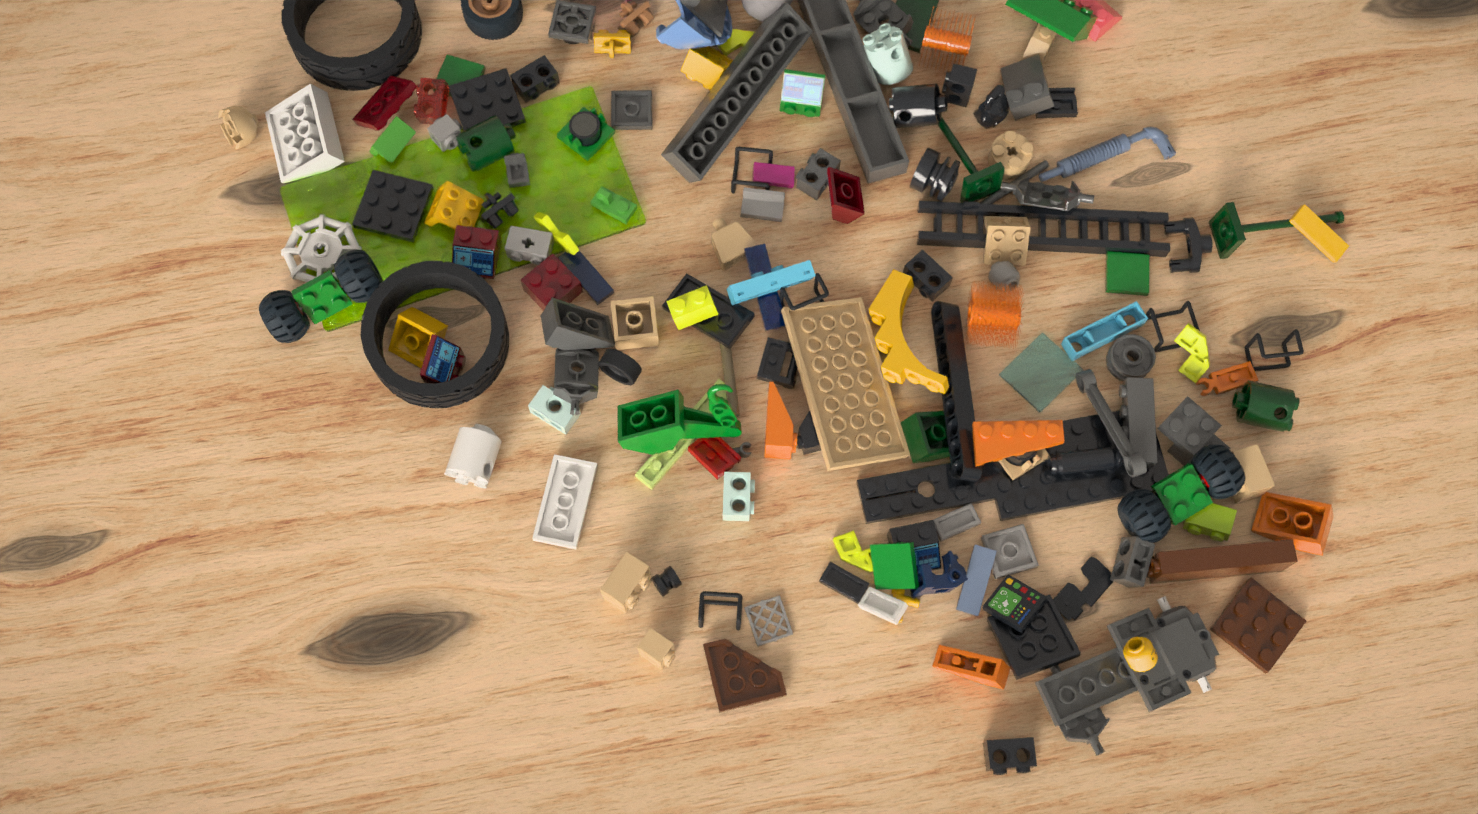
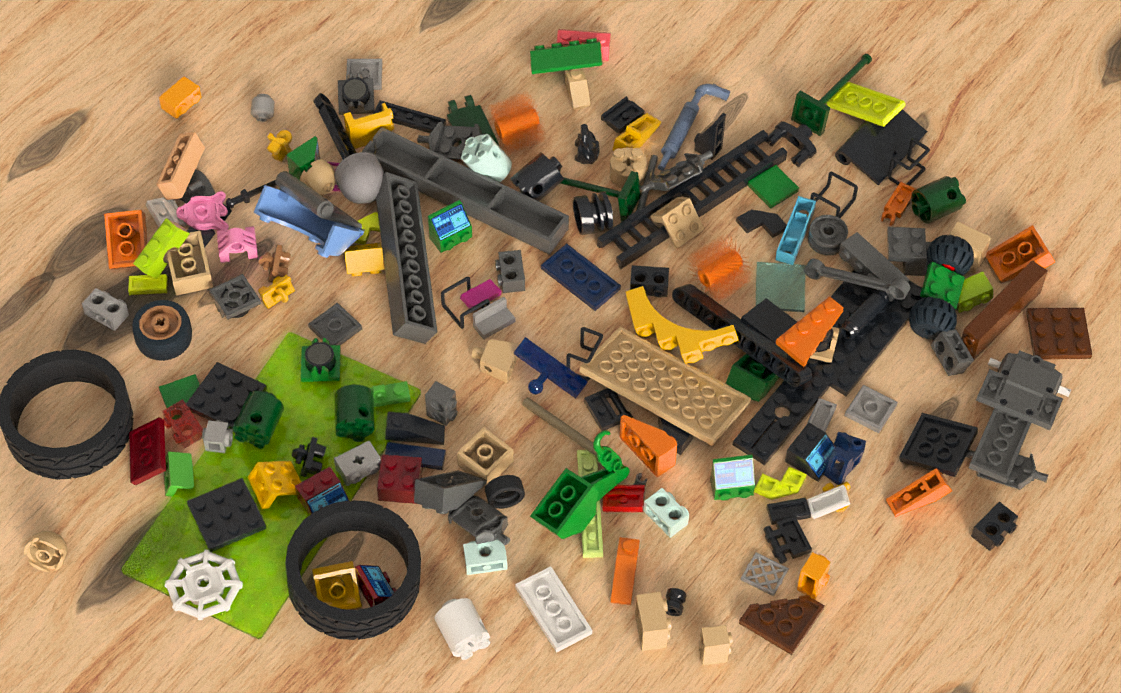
camera: 40 degrees left, 15 degrees down
black plate [259,250,383,343] -> none
white slope [265,84,345,183] -> none
dark grey bracket [504,153,530,188] -> none
black brick [510,55,559,103] -> none
neon yellow tile [533,212,579,255] -> none
black tile [662,274,755,349] -> none
neon yellow brick [666,285,718,330] -> none
black piece [698,591,743,630] -> none
medium azure piece [726,260,816,305] -> none
dark red slope [827,167,865,224] -> none
tile [870,542,919,589] -> none
black brick [941,63,977,108] -> none
sand blue tile [956,544,997,616] -> none
black tile [983,574,1047,633] -> none
light grey head [988,261,1020,292] -> none
dark grey slope [1000,54,1055,121] -> none
black piece [1053,557,1114,621] -> none
yellow head [1123,637,1158,672] -> none
neon yellow tile [1174,323,1210,383] -> none
yellow tile [1289,204,1349,262] -> none
none -> dark green cylinder [335,384,375,442]
none -> black slope [385,412,445,445]
none -> dark grey brick [425,381,458,426]
none -> dark blue tile [541,243,621,311]
none -> orange slope [611,537,640,605]
none -> yellow slope [612,113,661,151]
none -> black slope [694,113,726,160]
none -> slope [710,455,755,501]
none -> black tile [736,209,787,238]
none -> black panel [741,298,797,344]
none -> black plate [763,516,812,564]
none -> light orange brick [797,552,831,599]
none -> neon yellow tile [827,82,905,127]
none -> black door [835,109,928,186]

